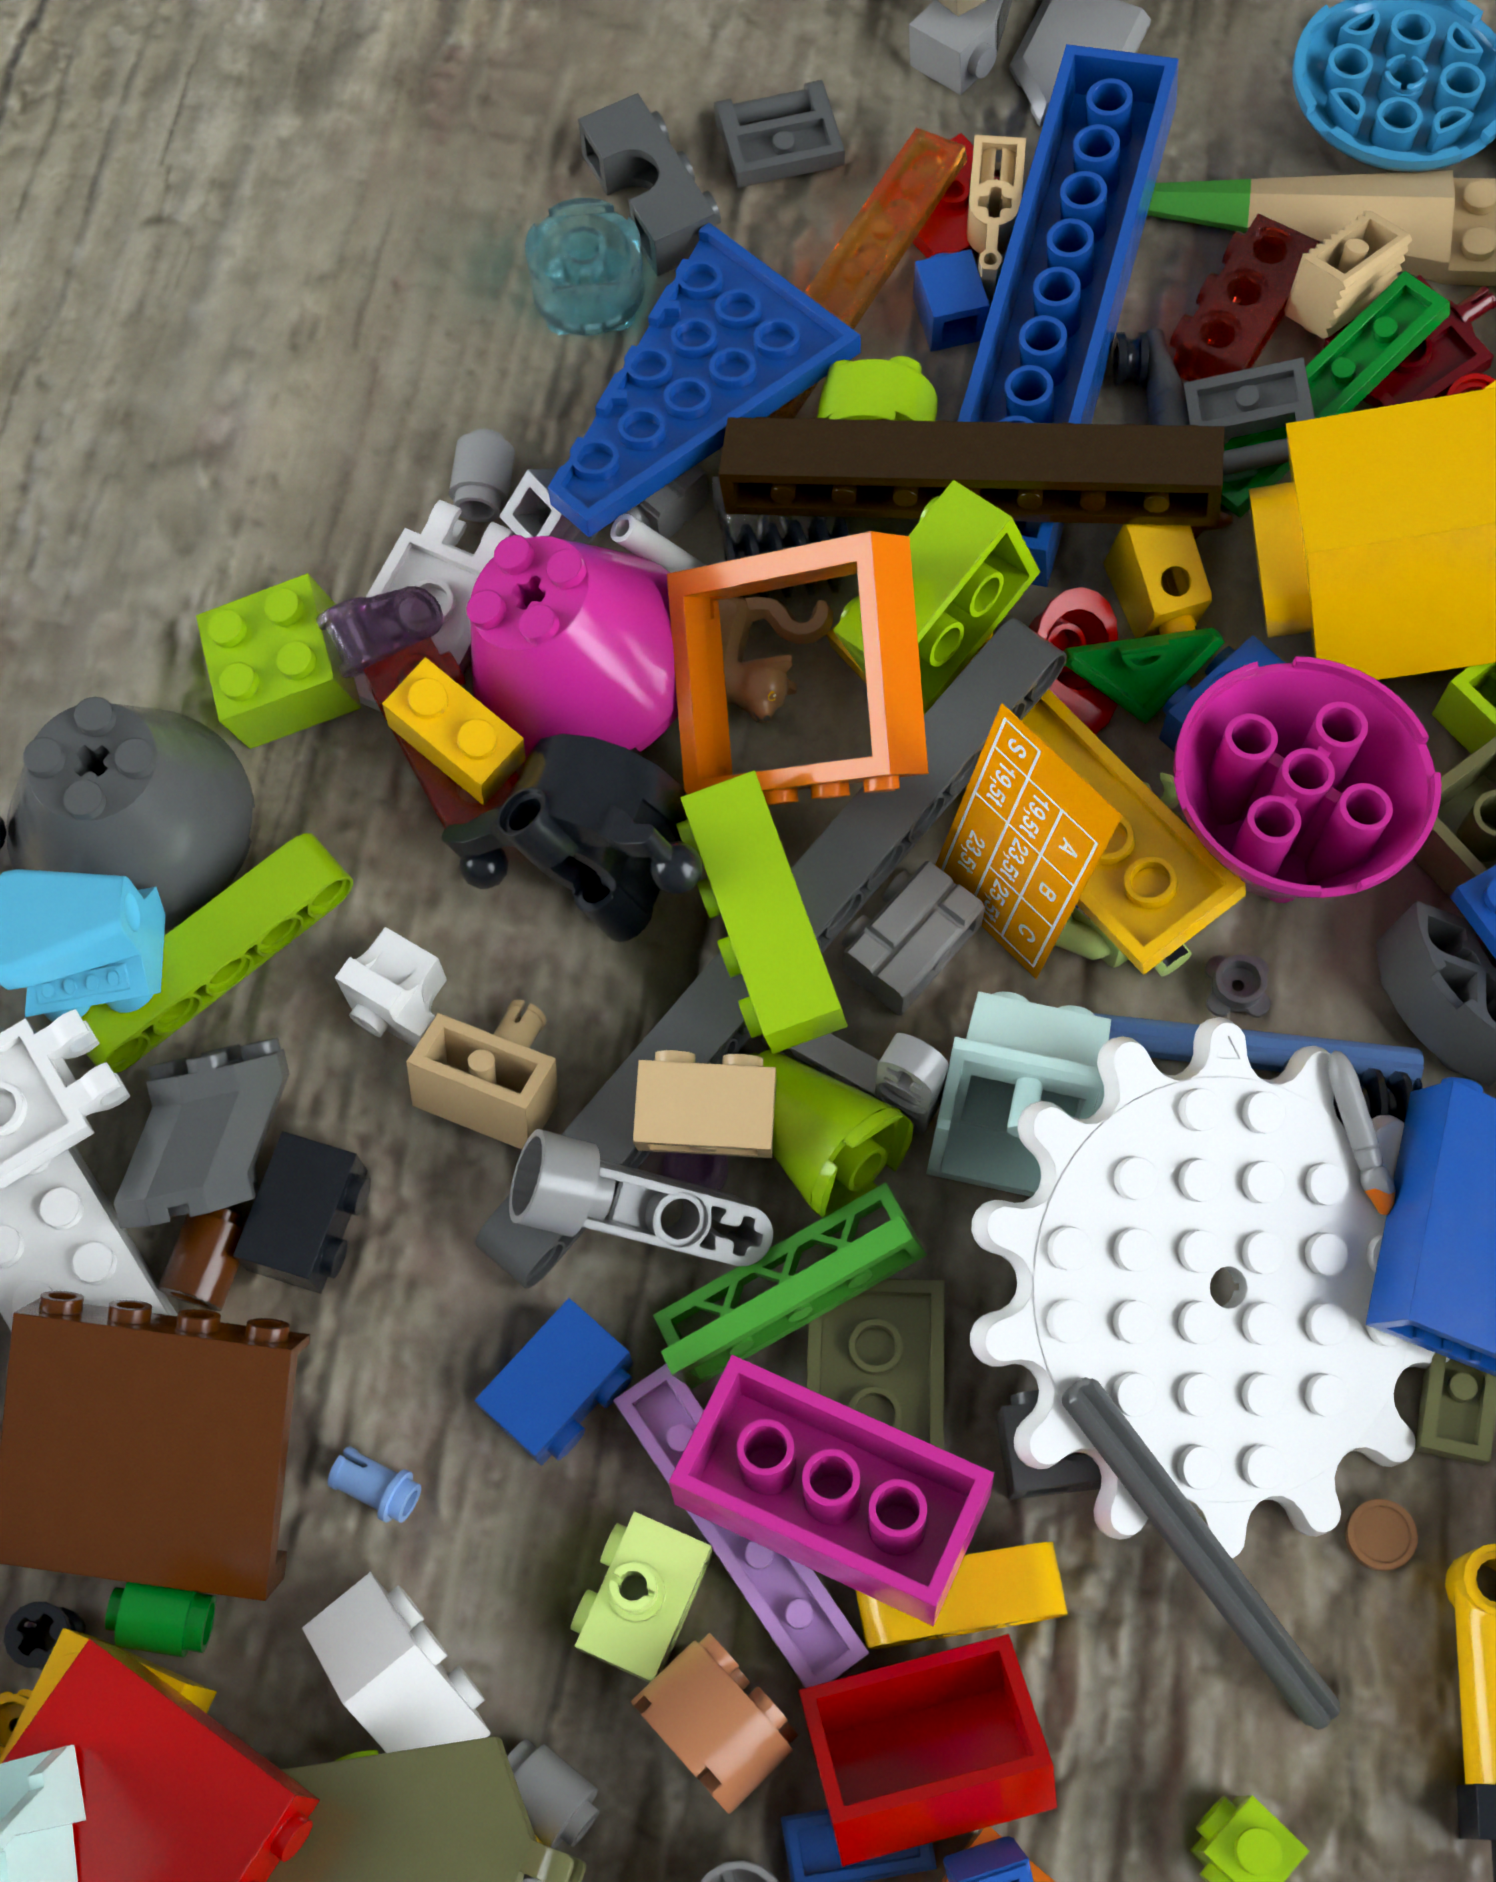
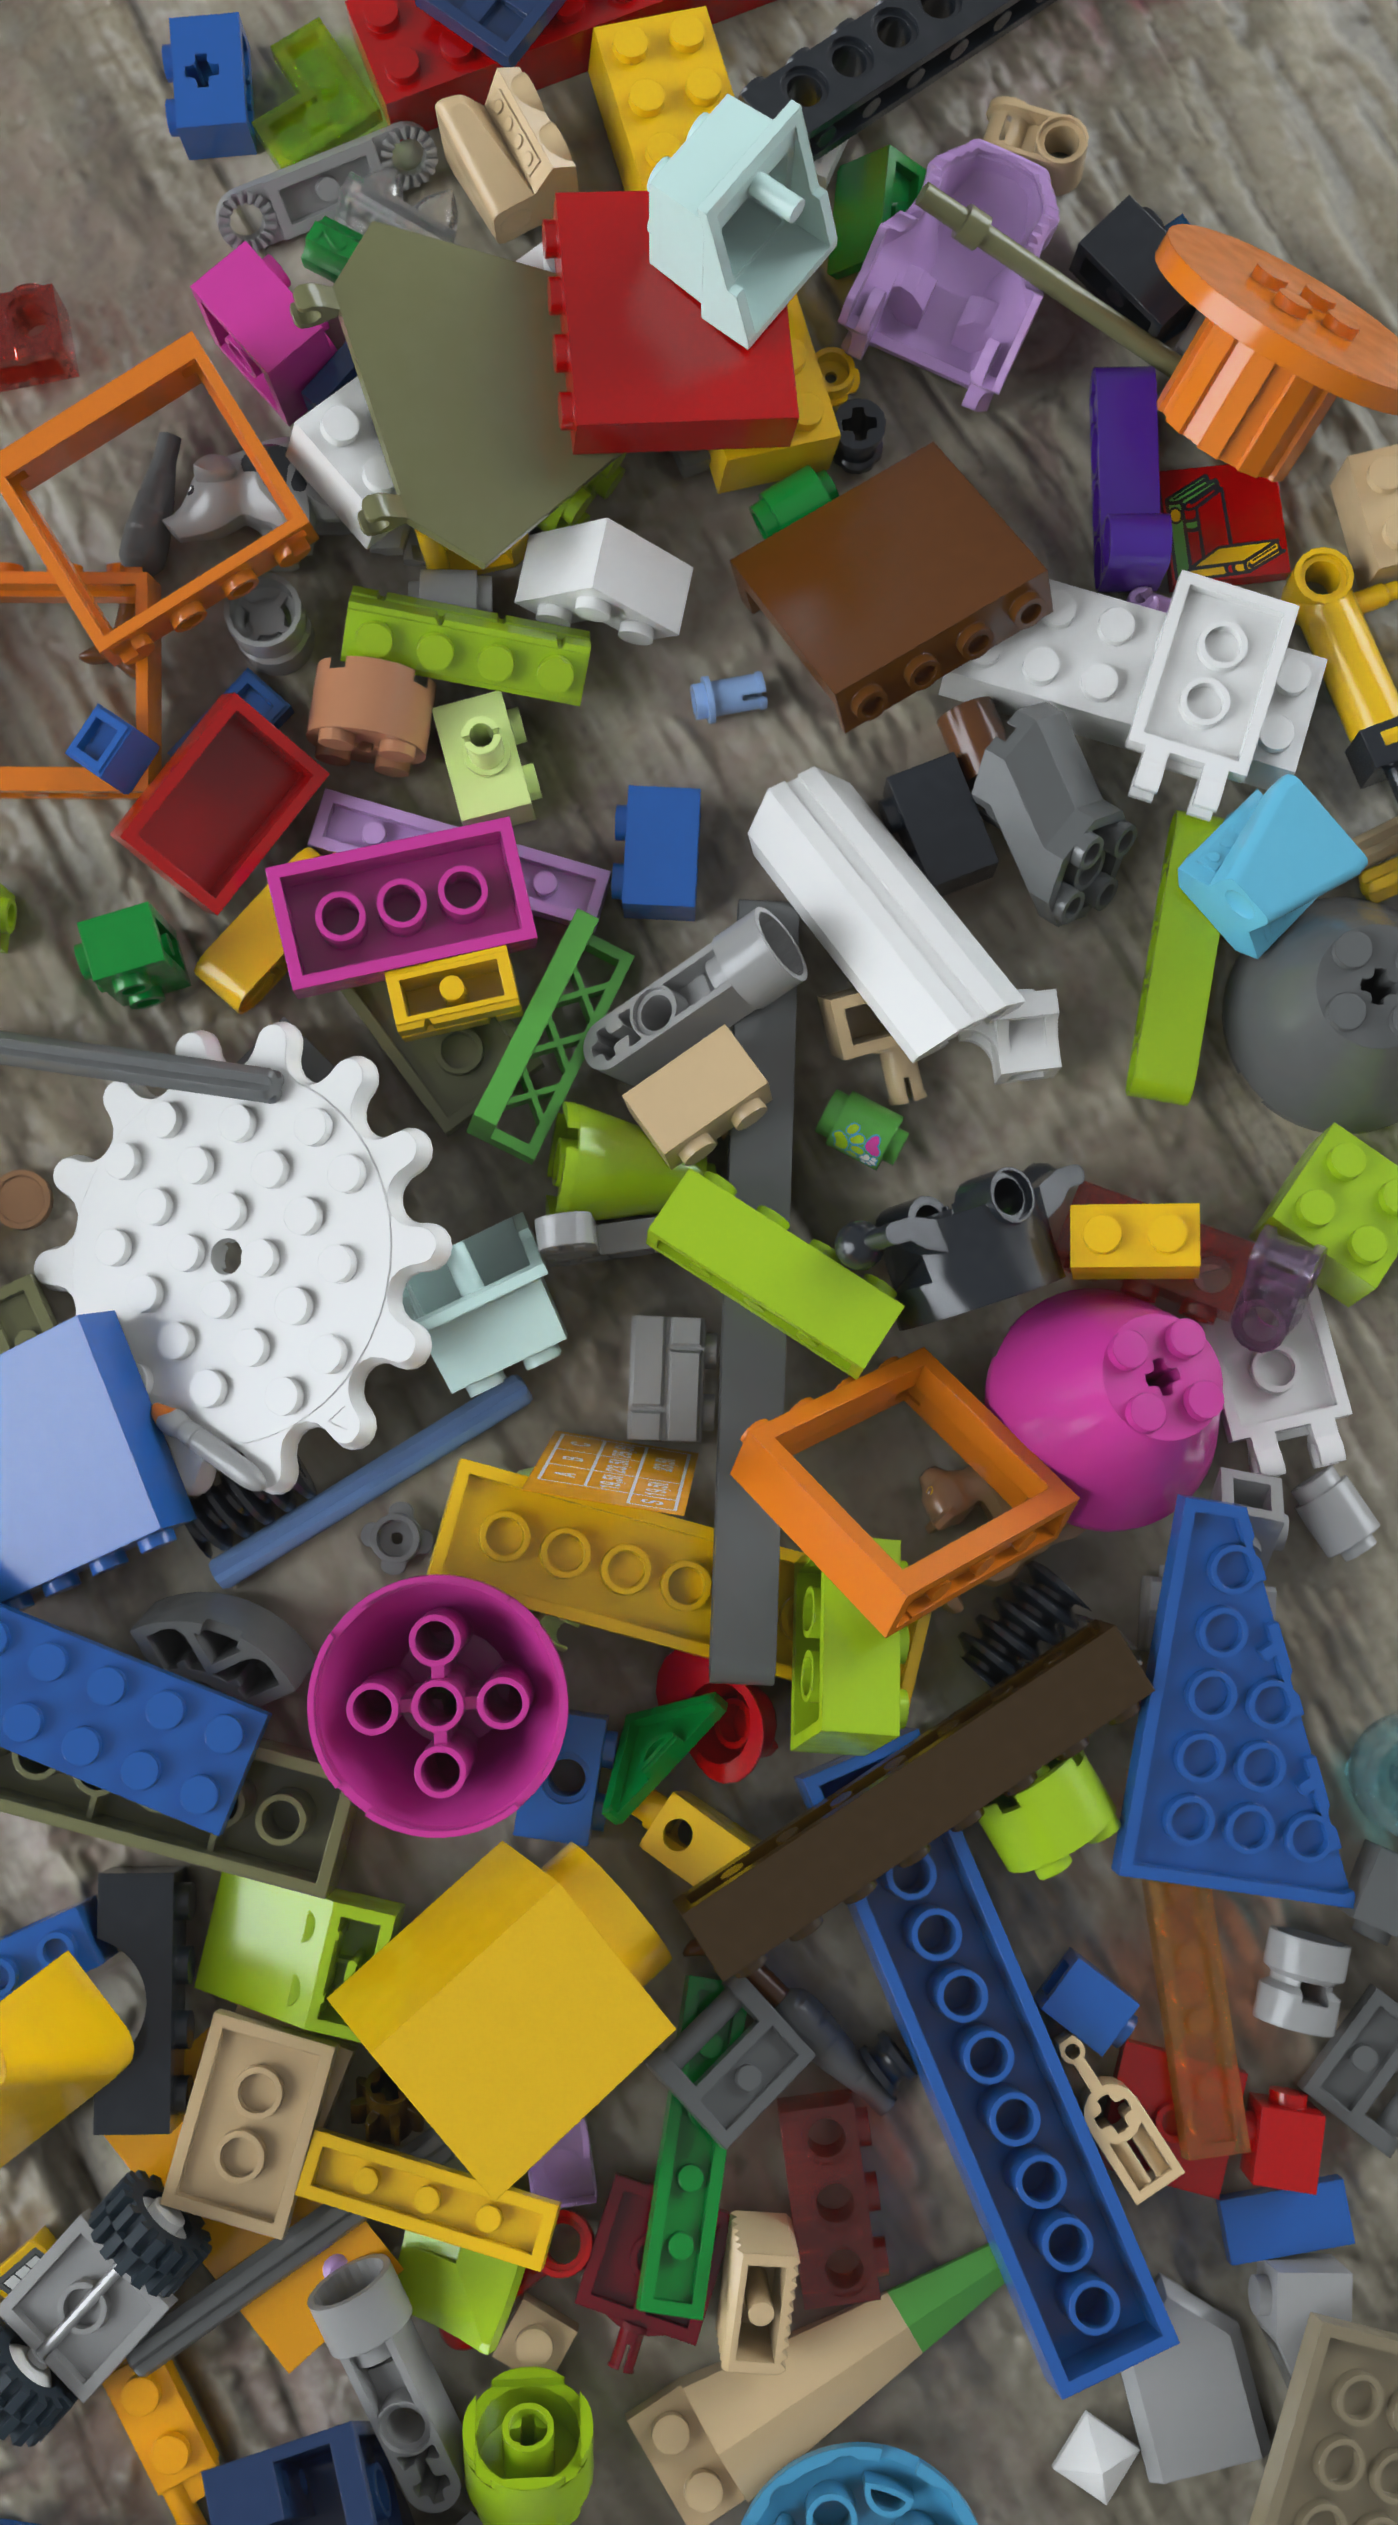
camera: 145 degrees right, 15 degrees up
white piece [610,514,706,573] -> none
none -> green brick [74,901,192,1009]
none -> lime brick [340,585,591,706]
none -> yellow brick [384,945,523,1042]
none -> white piece [748,766,1025,1063]
none -> bright green brick [815,1089,910,1171]
none -> white slope [1052,2410,1140,2505]
none -> blue tile [1216,2174,1355,2266]
none -> red brick [1235,2086,1326,2195]
none -> light grey wheel [1252,1925,1352,2038]

